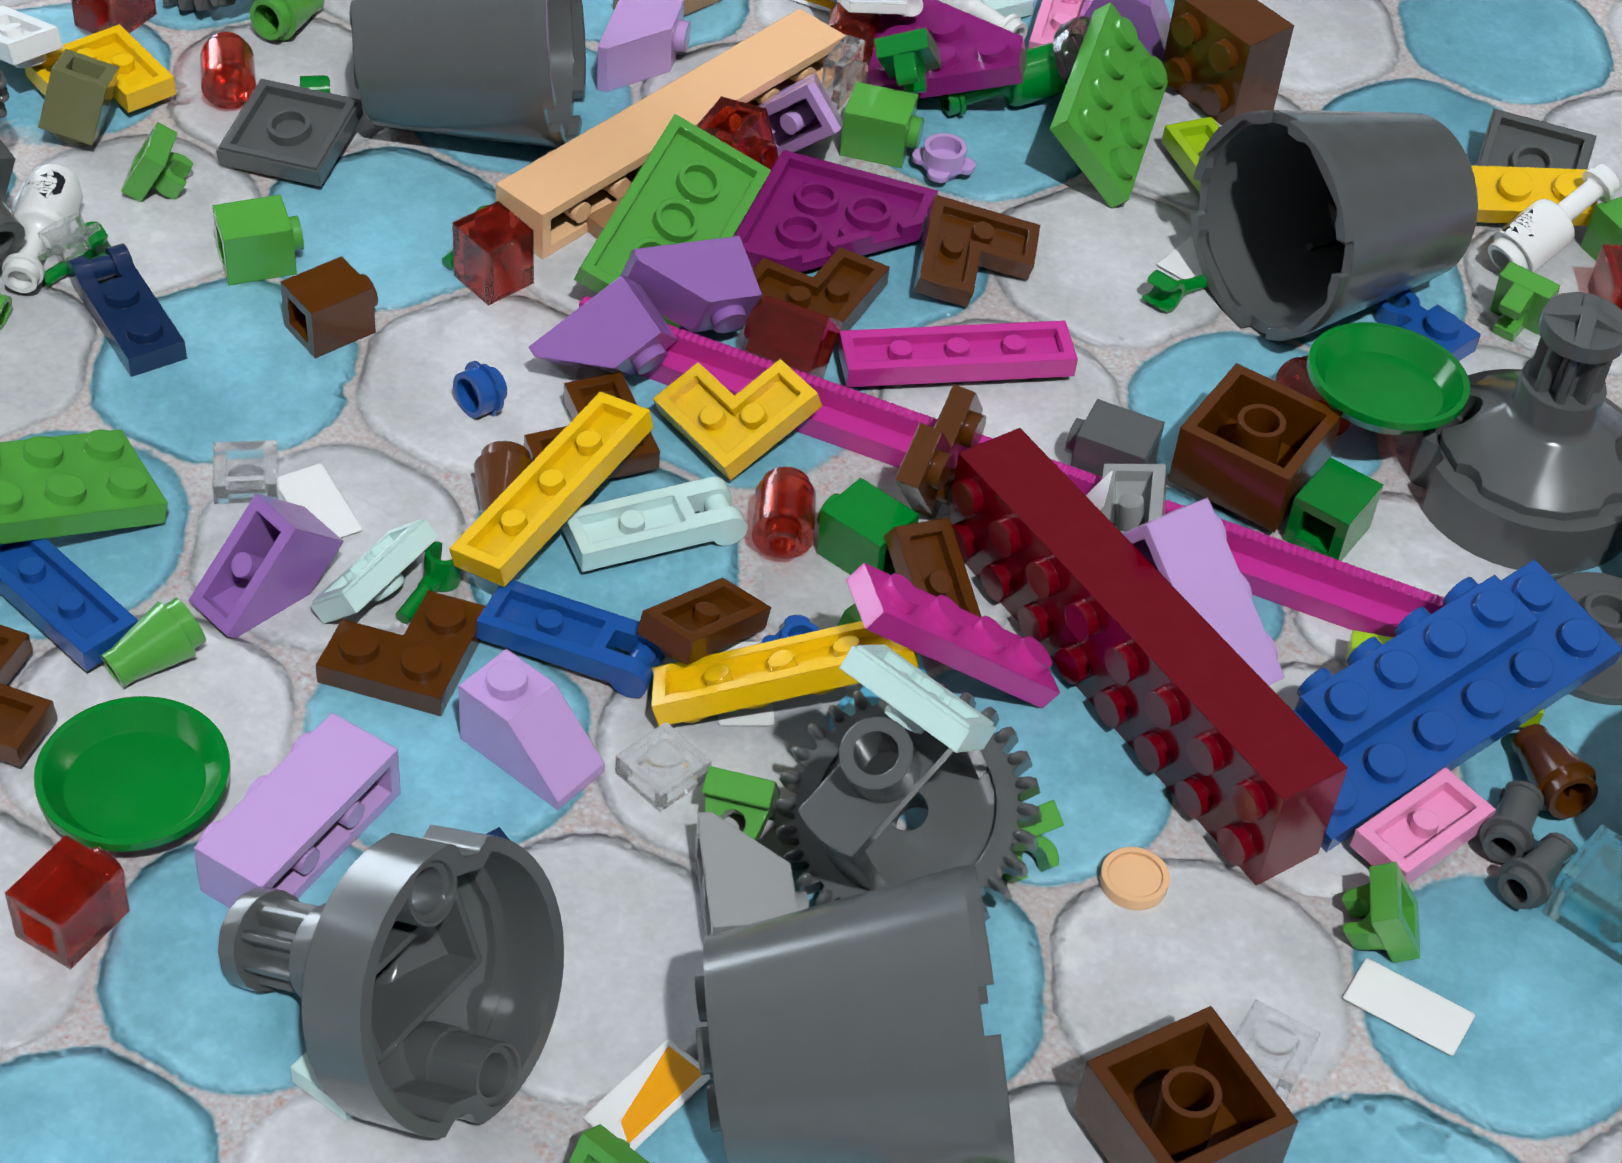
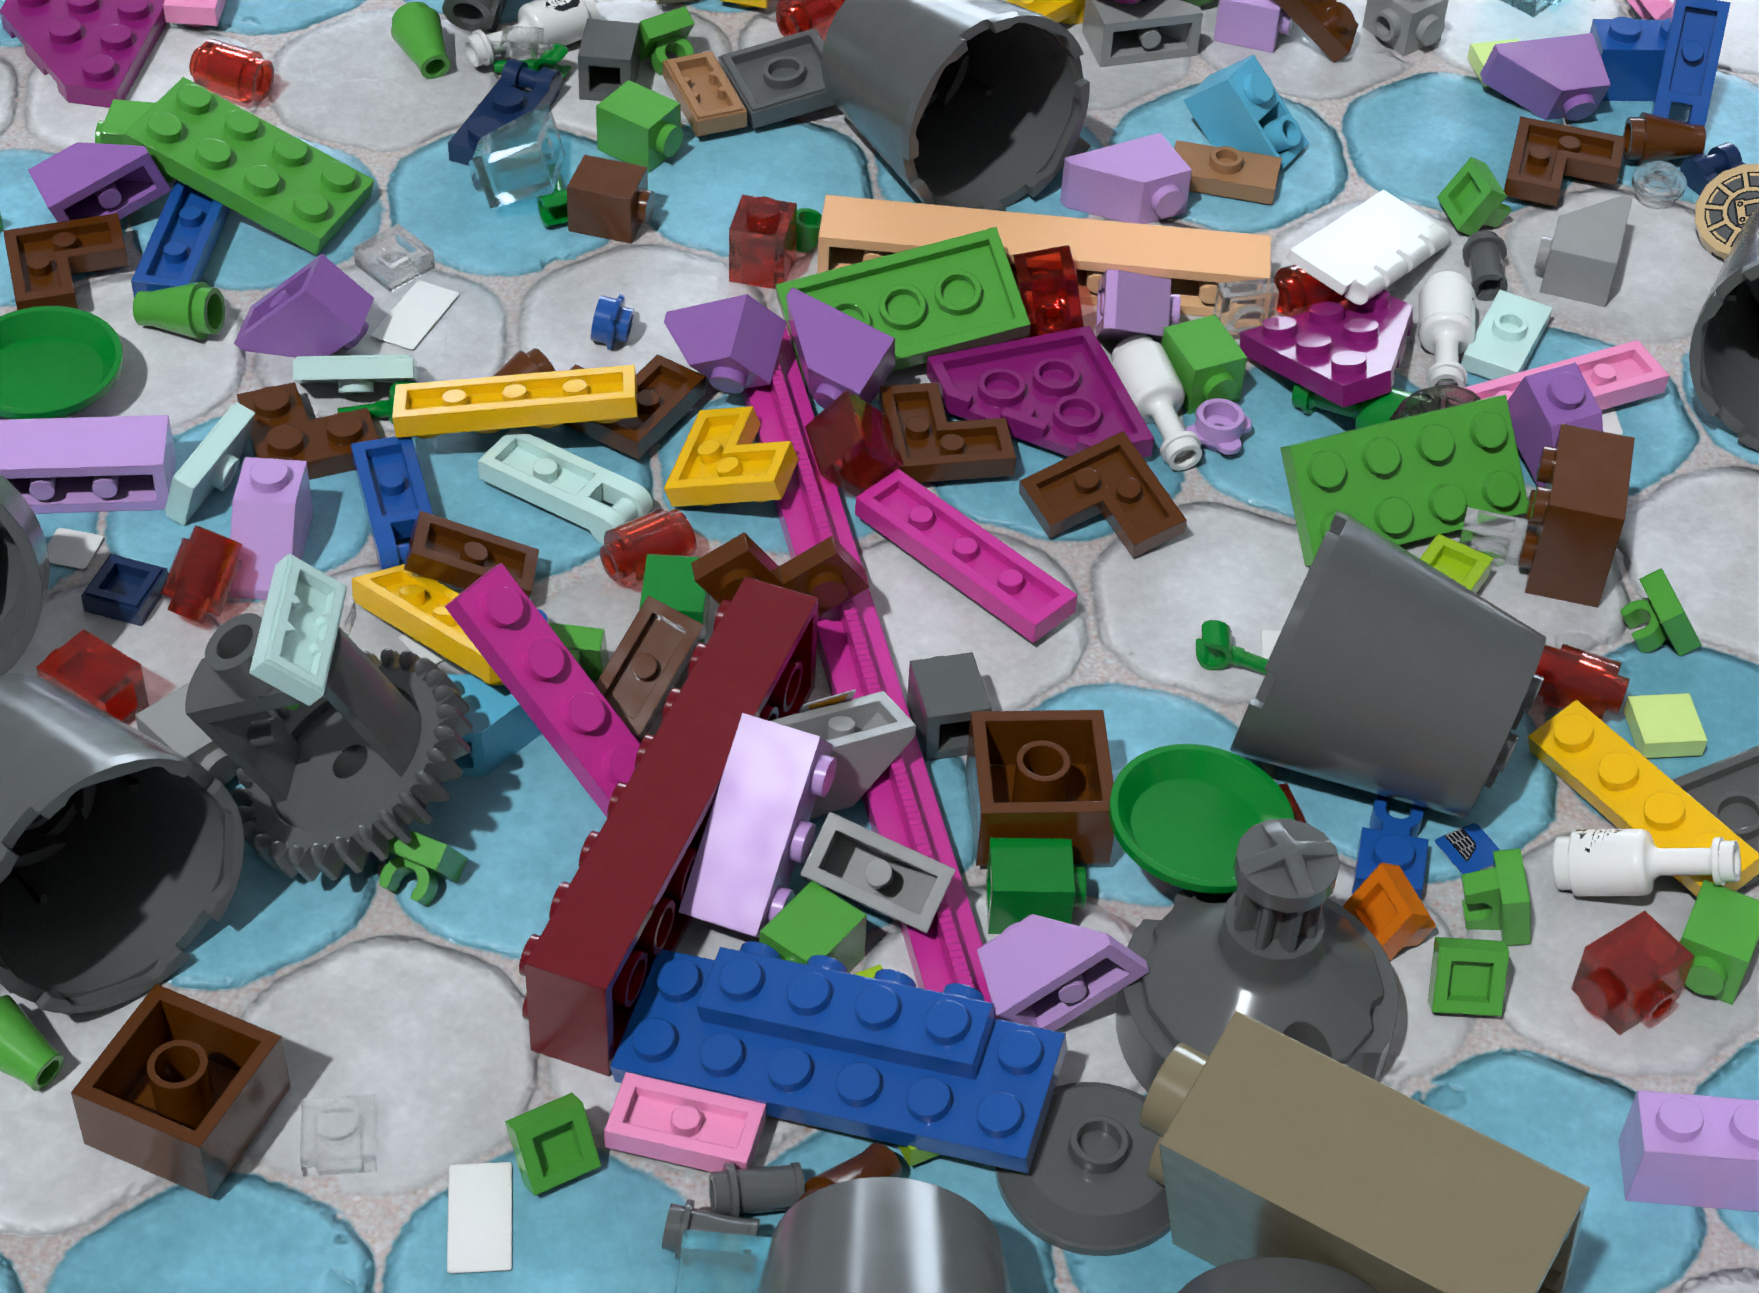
camera: 55 degrees right, 0 degrees up
green tile [875,28,941,94] -> none
light nougat piece [1099,847,1170,910] -> none
none -> clear red brick [36,629,149,725]
none -> clear red brick [160,525,243,624]
none -> light aqua plate [165,402,255,526]
none -> clear light blue slope [469,104,566,209]
none -> green hand [537,171,568,228]
none -> dark grey brick [578,19,640,101]
none -> medium nougat plate [663,51,747,137]
none -> bright green brick [759,881,867,973]
none -> light grey slope [800,811,956,934]
none -> lavender slope [977,914,1150,1031]
none -> white piece [1111,335,1202,471]
none -> orange tile [1342,863,1436,961]
none -> blue sticker [1435,823,1500,874]
none -> clear plate [1458,507,1529,567]
none -> bright green tile [1620,568,1702,657]

